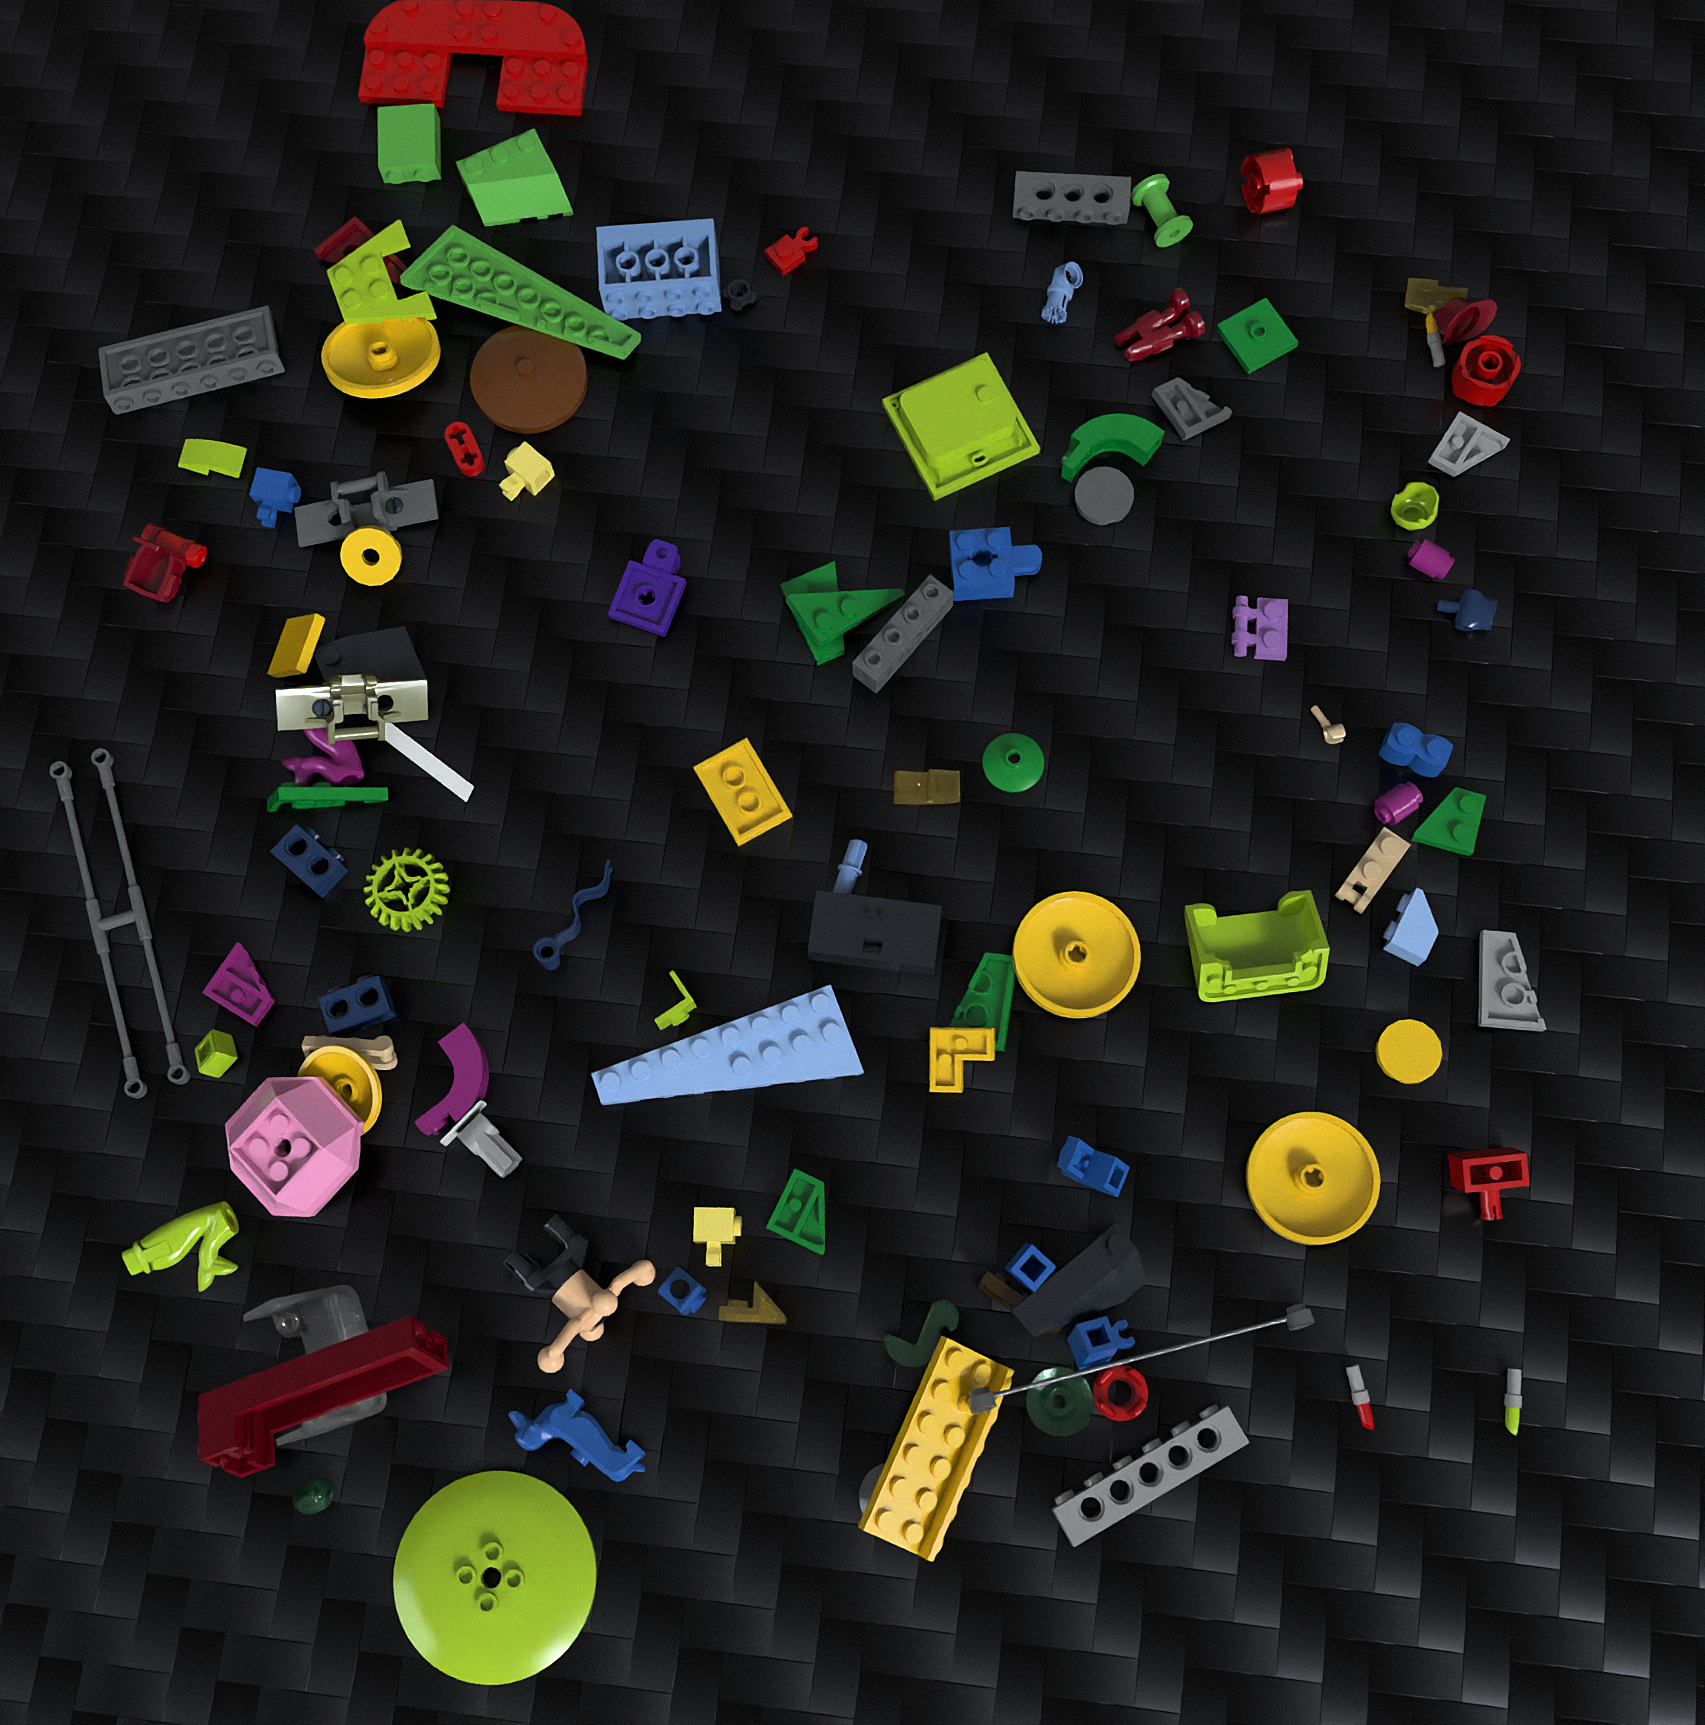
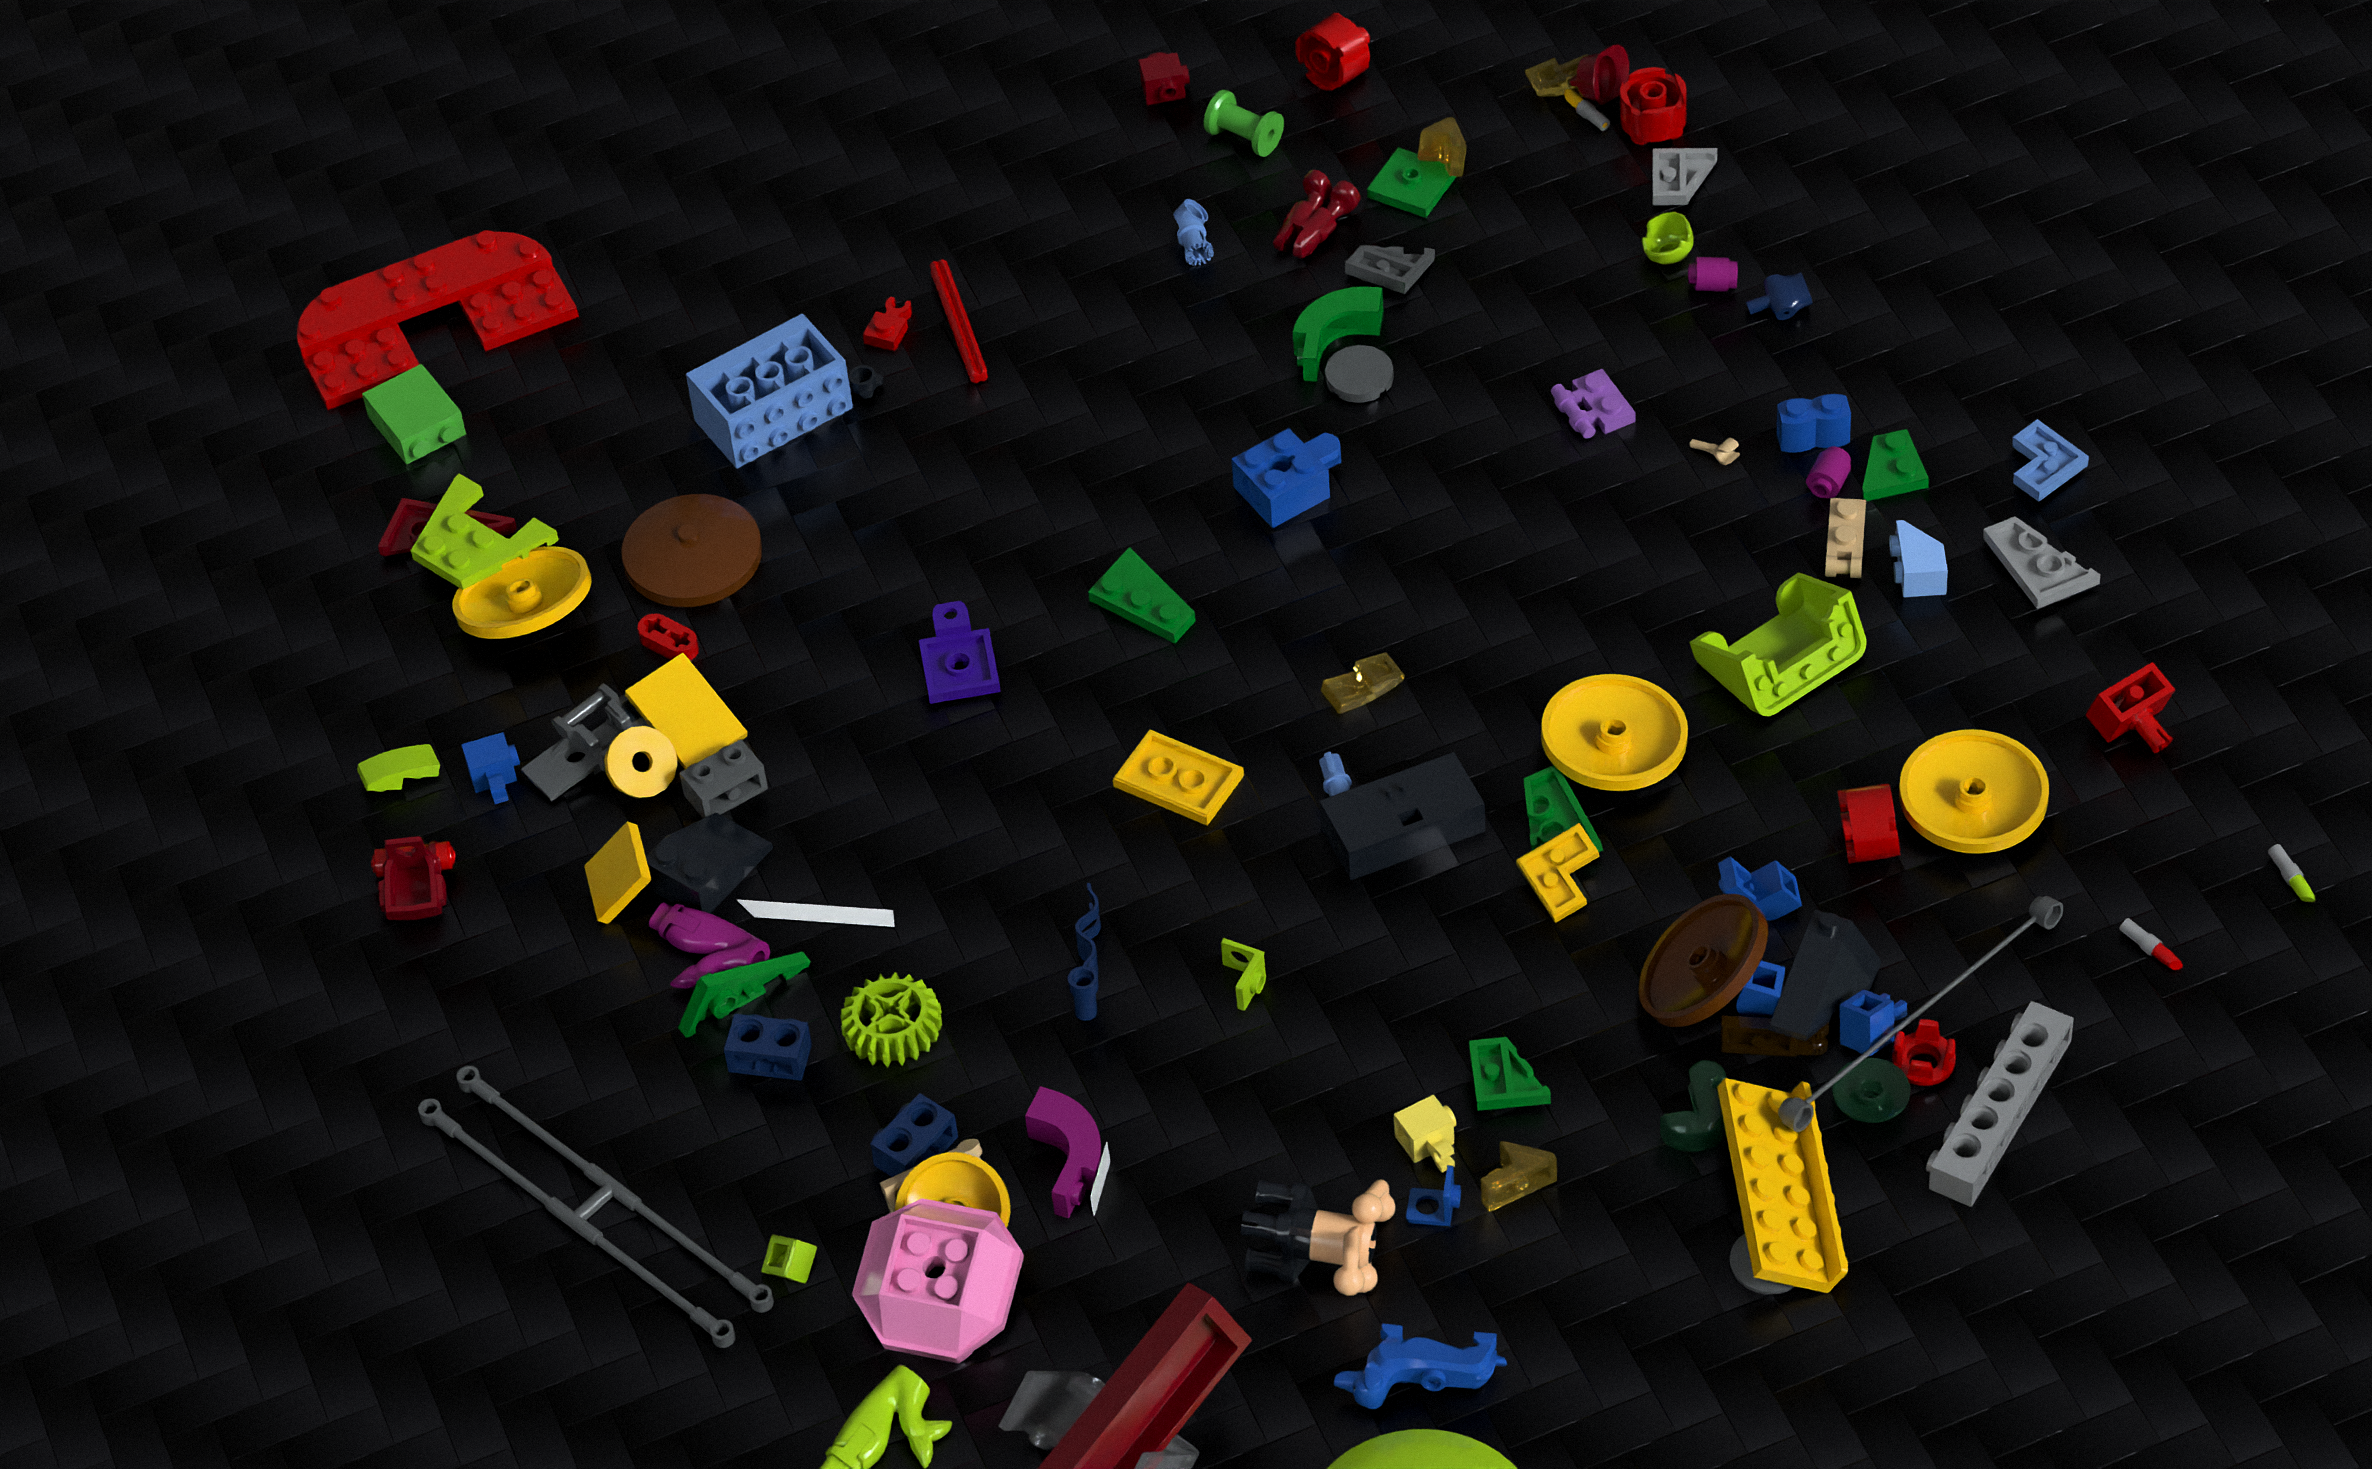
camera: 30 degrees left, 25 degrees down
dark grey bracket [98,306,285,414] -> none
magenta wing [202,942,275,1027] -> none
piece [275,673,428,745] -> none
bright green wing [400,225,641,360] -> none
bright green wedge [456,129,574,227] -> none
light grey piece [457,1113,523,1178] -> none
light yellow brick [499,441,555,502] -> none
light blue wing [591,985,864,1105] -> none
green wing [786,588,906,647] -> none
dark grey brick [852,575,954,693] -> none
lime piece [882,352,1040,501] -> none
green dish [983,733,1044,793] -> none
dark grey brick [1013,171,1131,225] -> none
yellow tile [1375,1019,1442,1084] -> none
none -> yellow tile [625,652,748,770]
none -> dark grey brick [680,739,768,818]
none -> red axle [930,259,988,384]
none -> dark red brick [1139,52,1190,105]
none -> clear yellow slope [1417,118,1467,177]
none -> reddish brown dish [1639,894,1768,1027]
none -> red brick [1837,784,1900,864]
none -> medium blue plate [2012,419,2089,502]

